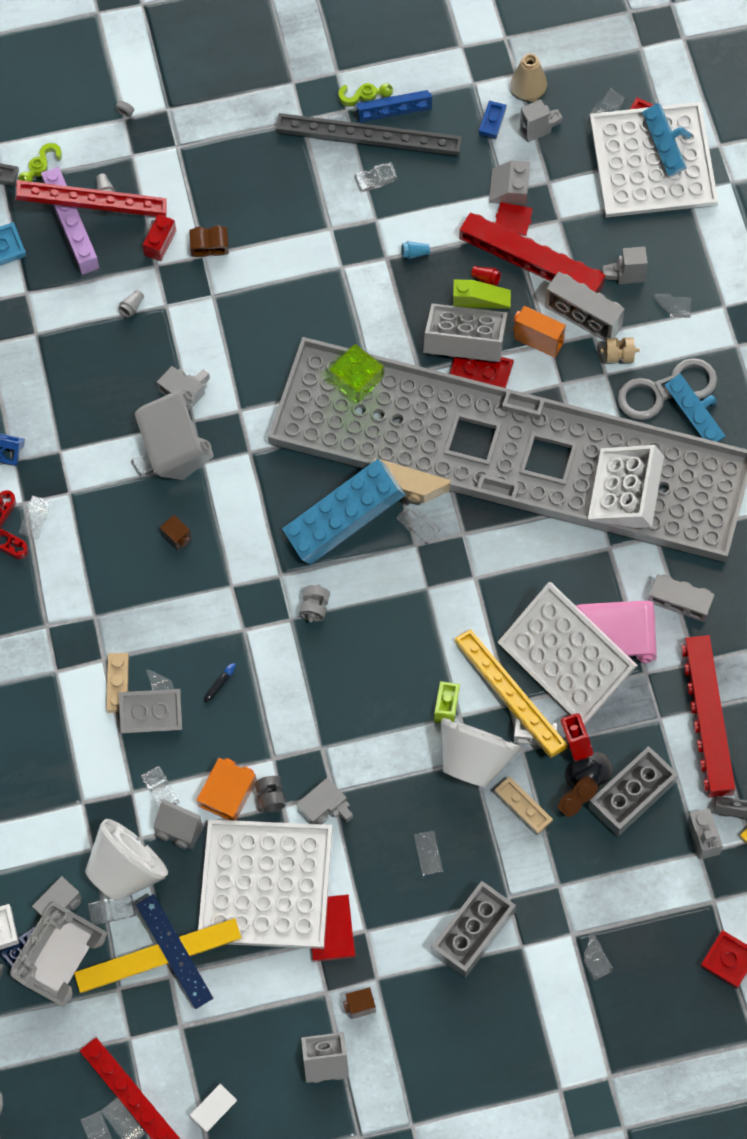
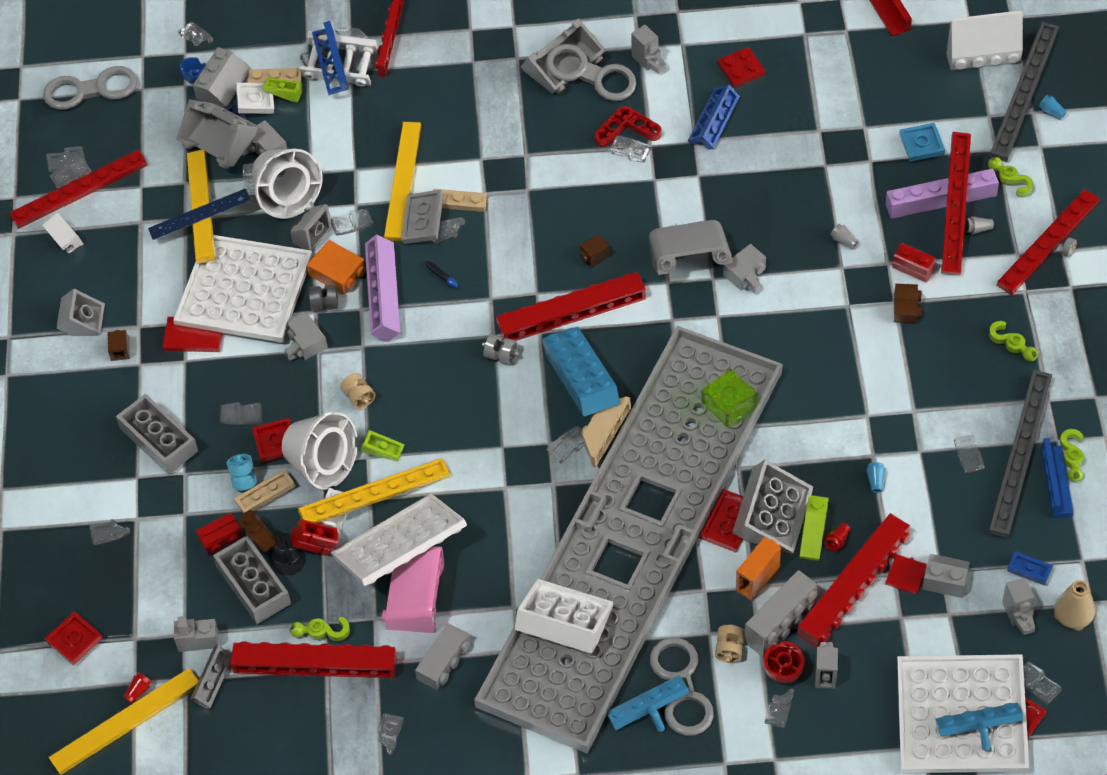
camera: 100 degrees right, 10 degrees down
none -> red brick [196,513,244,556]
none -> medium azure wheel [227,454,258,491]
none -> red plate [252,418,291,463]
none -> lime piece [289,617,350,641]
none -> tan wheel [340,373,376,409]
none -> lavender brick [365,235,400,342]
none -> yellow tile [384,122,421,241]
none -> red brick [496,272,646,341]
none -> red cylinder [763,641,805,684]
none -> lime piece [989,321,1038,362]
none -> red plate [997,189,1100,295]

